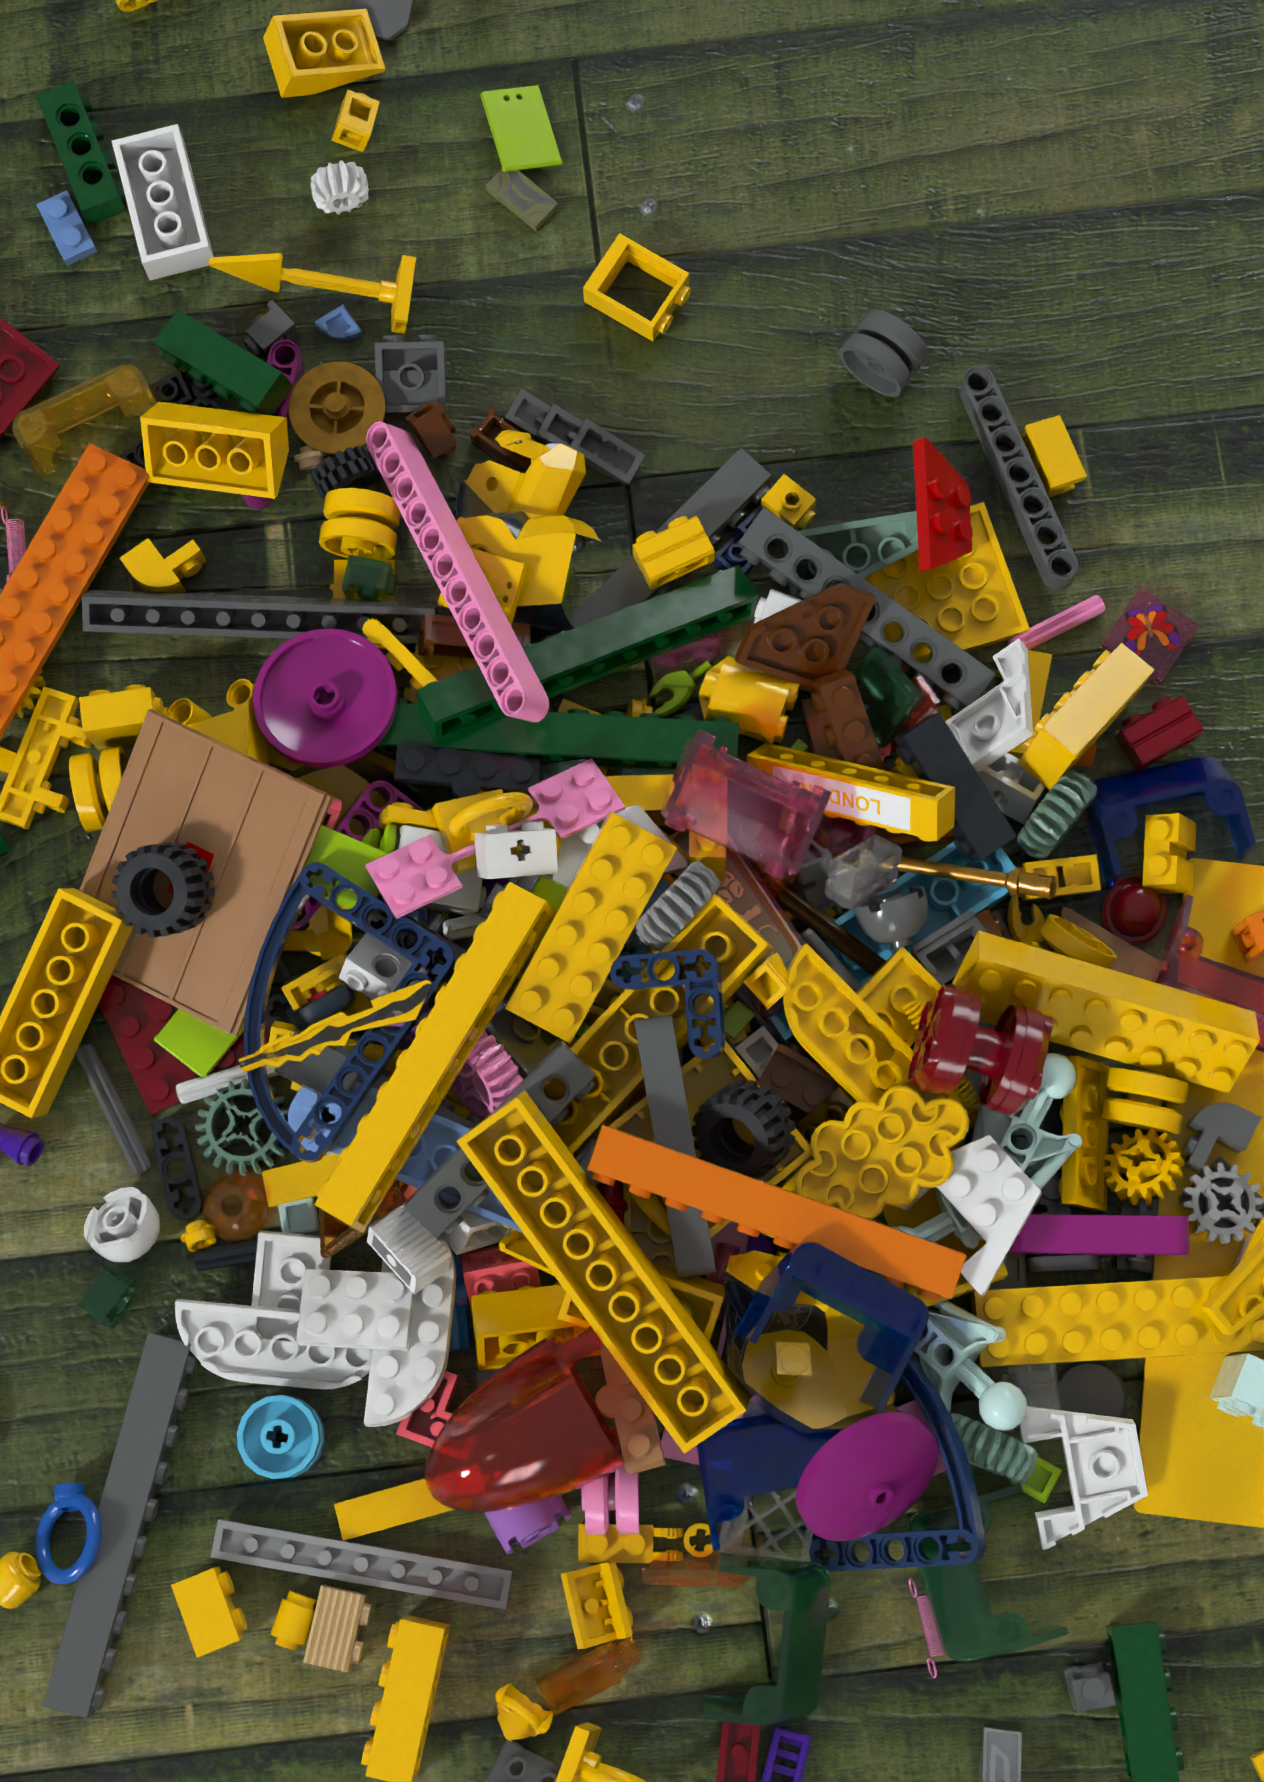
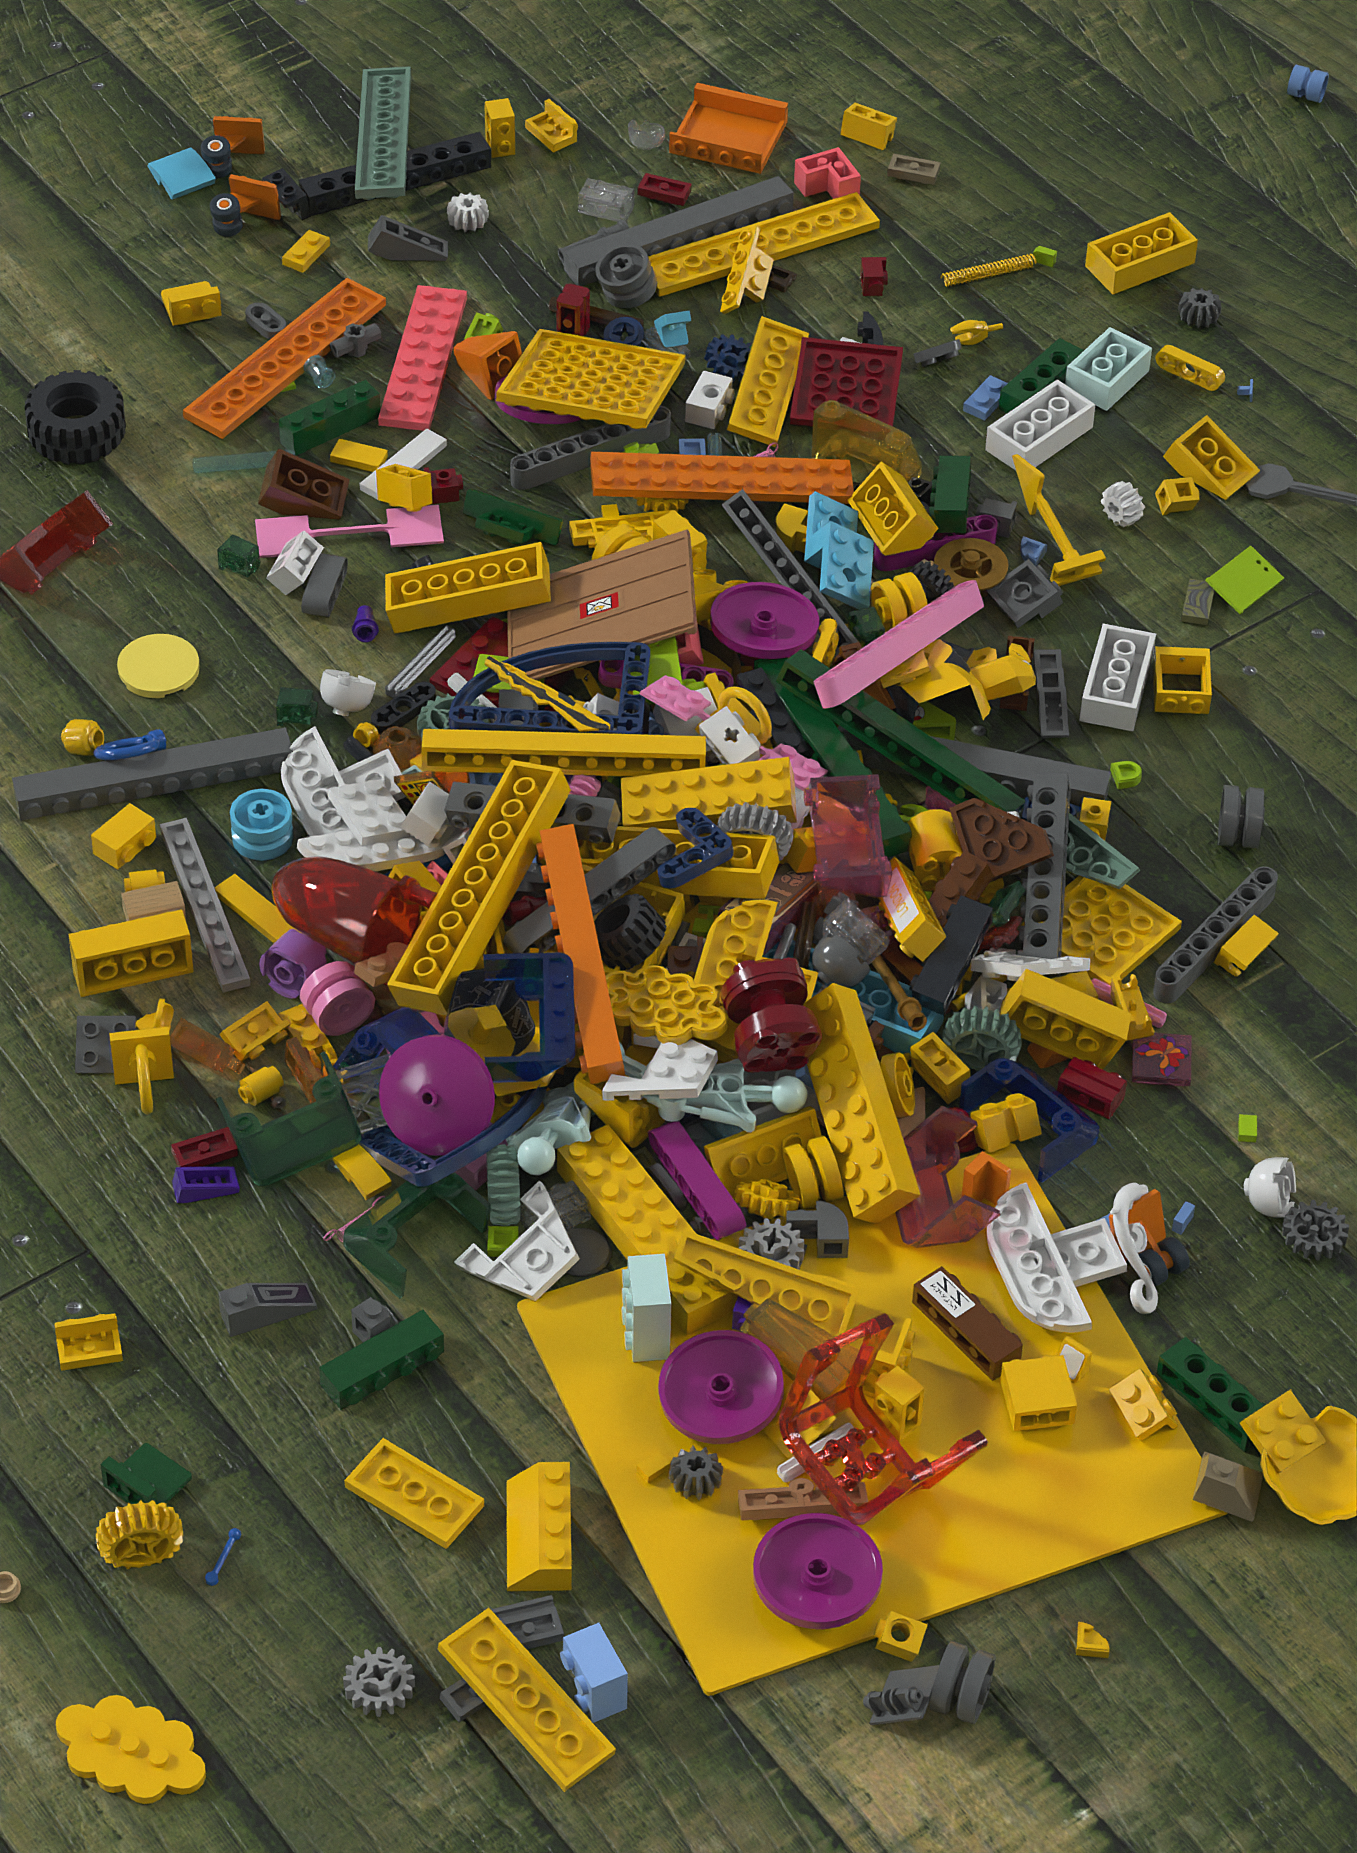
camera: 55 degrees right, 30 degrees down
black tyre [111,842,215,937] -> none
reddish brown brick [405,399,457,458] -> none
yellow brick [632,516,715,590] -> none
yellow slope [743,952,793,1009] -> none
red wing [913,437,973,572] -> none
none -> yellow brick [238,1066,284,1106]
none -> yellow slope [333,1144,392,1200]
none -> medium azure bracket [804,491,874,611]
none -> light aqua brick [1065,327,1152,411]
none -> white brick [1079,624,1156,731]
none -> lime tile [1110,761,1142,789]
none -> yellow hinge [1110,974,1154,1041]

